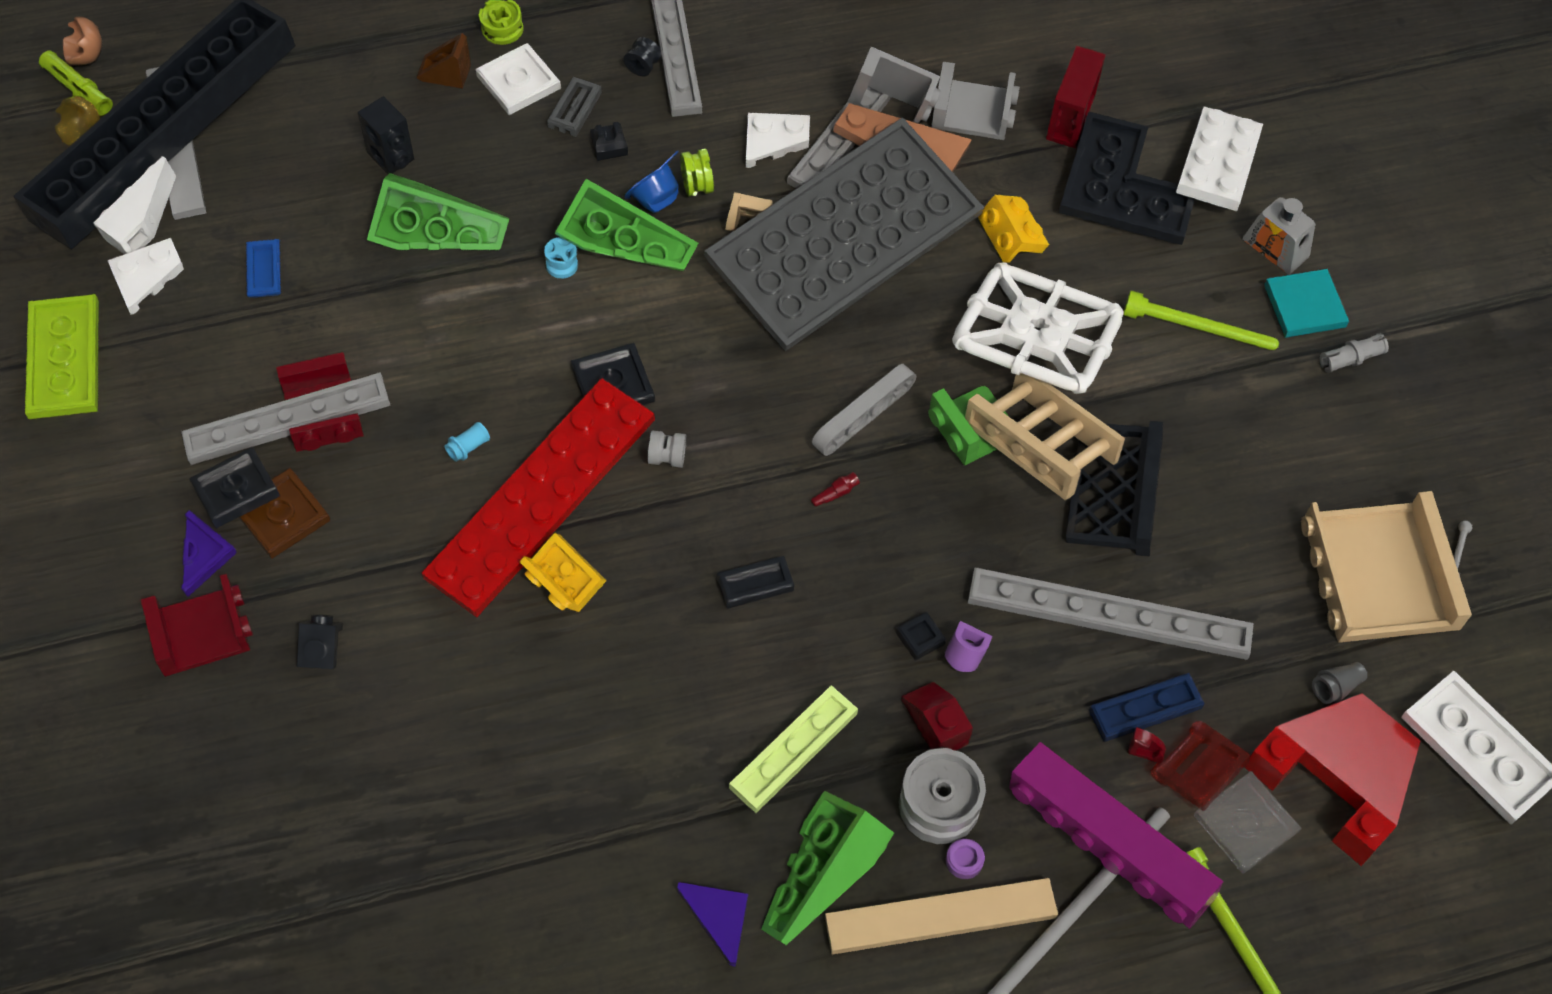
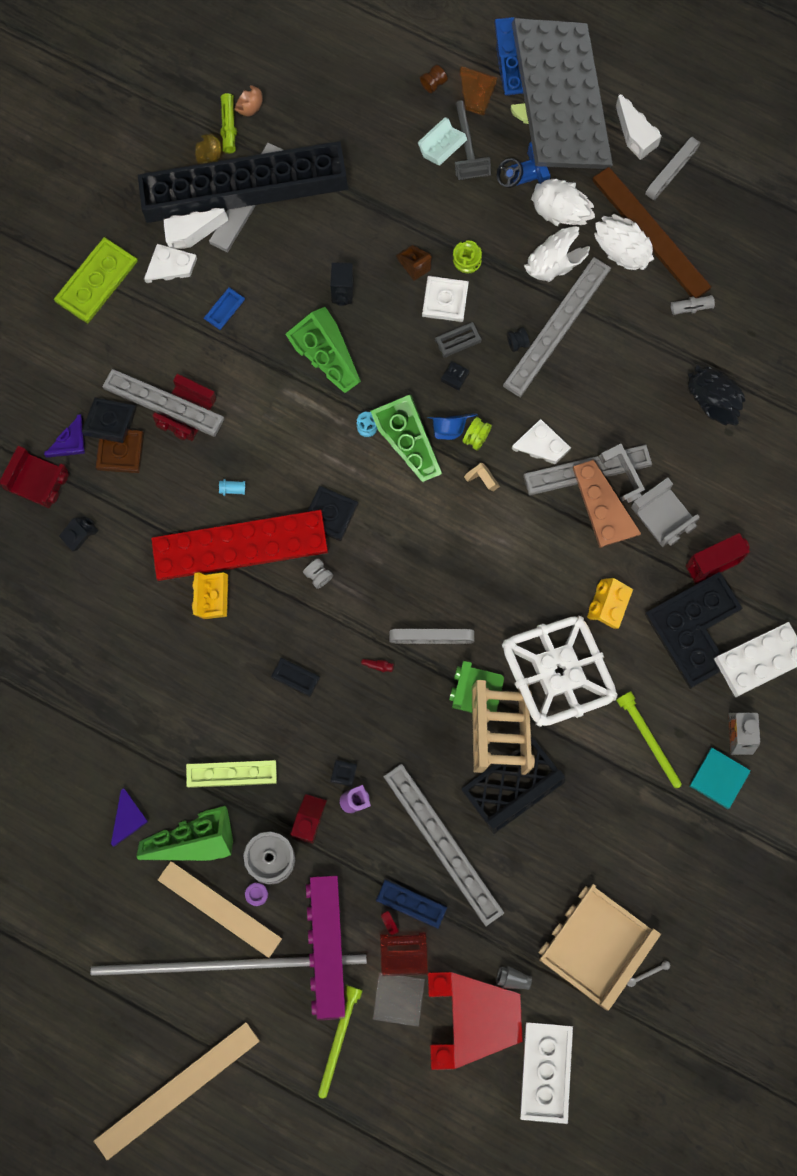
camera: 45 degrees right, 15 degrees up
dark grey plate [704,117,984,352] -> none
light grey pin [1320,333,1389,373] -> none

